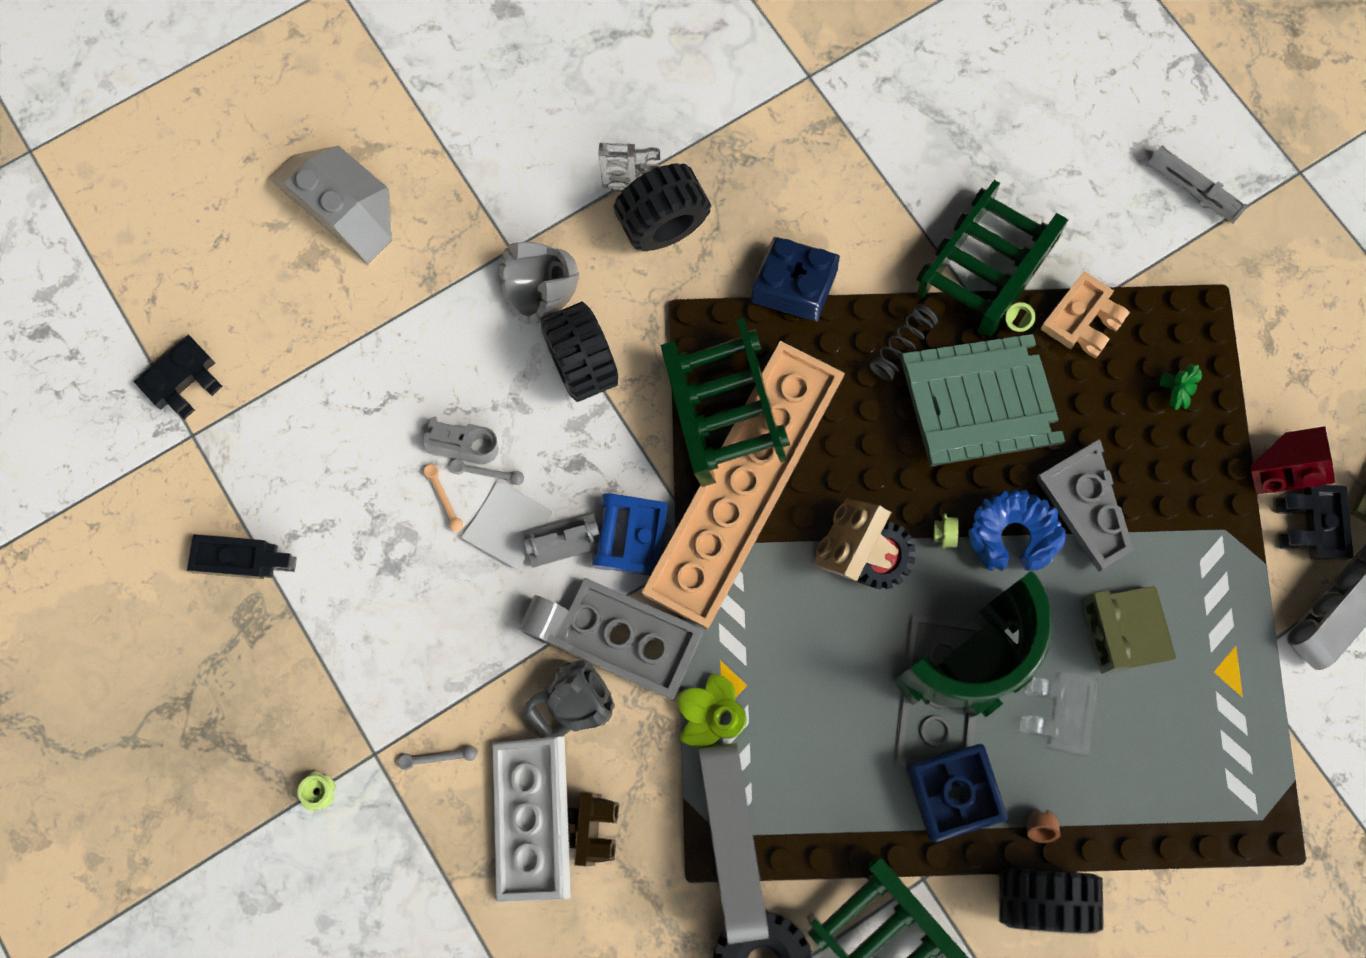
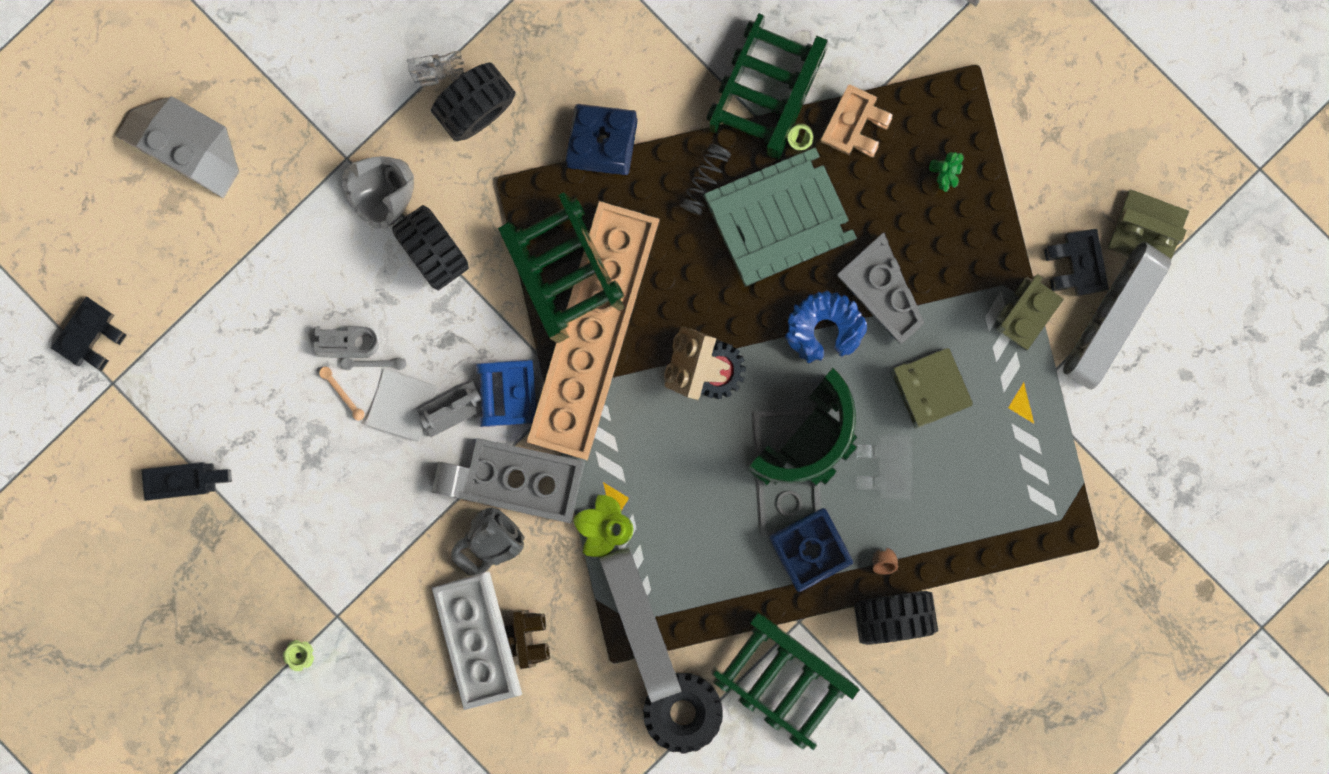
camera: 10 degrees left, 10 degrees up
light grey hinge [398,746,478,770] -> none
yellowish green plate [933,513,958,550] -> none
dark red slope [1251,426,1335,494] -> none
none -> olive bracket [995,274,1064,351]

